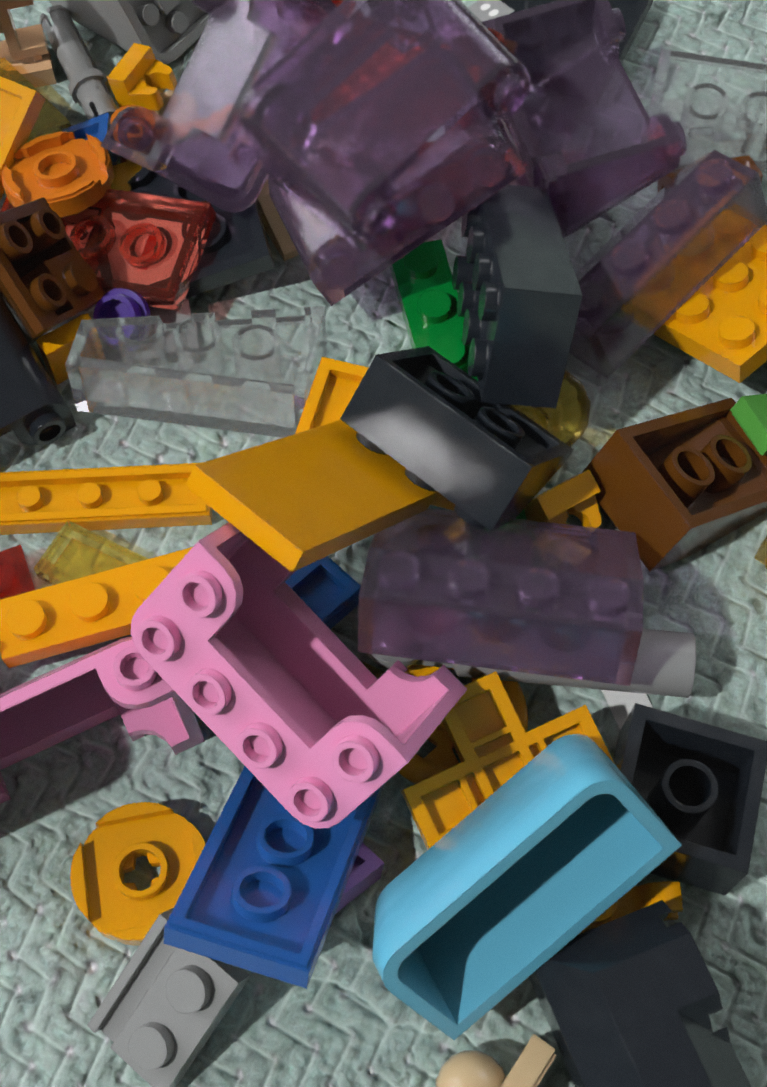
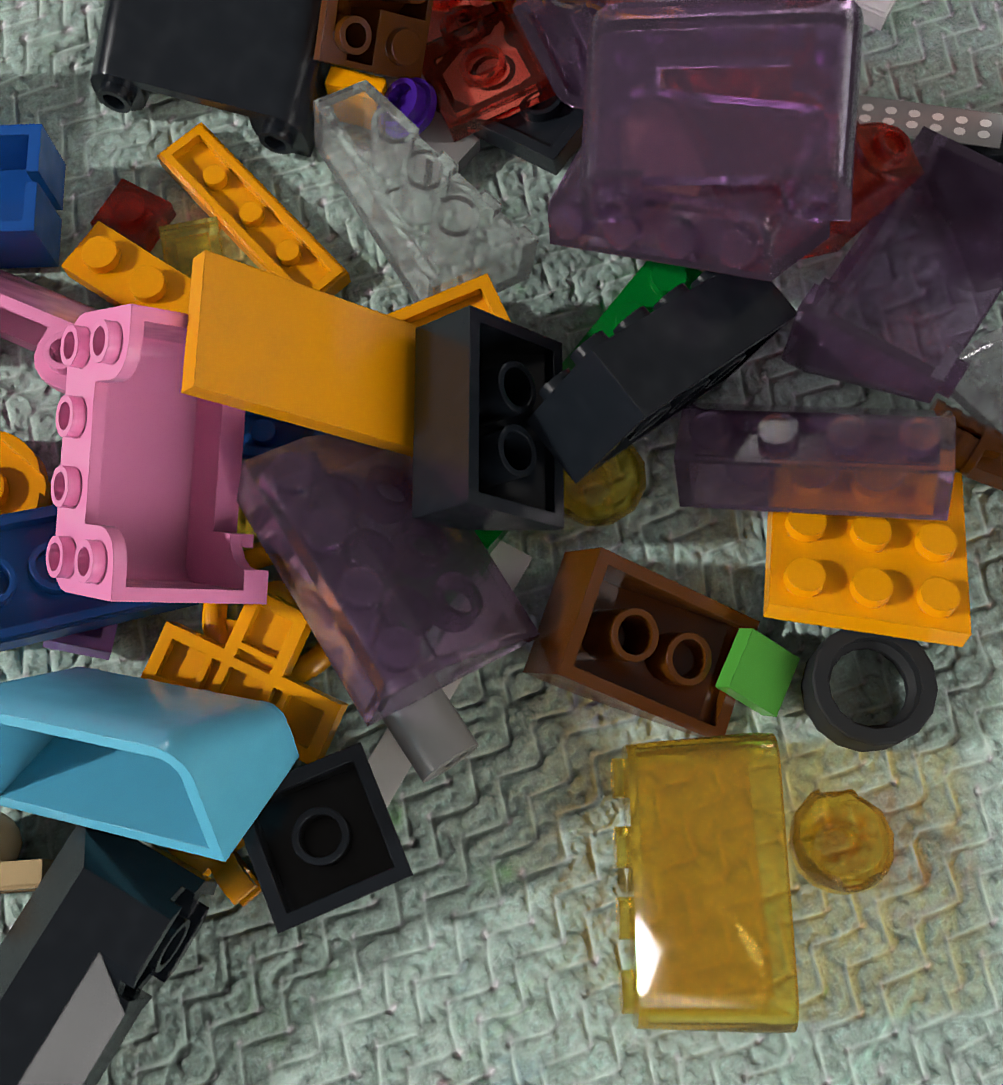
camera: 50 degrees right, 10 degrees up
light orange tile [524,470,602,546] -> none

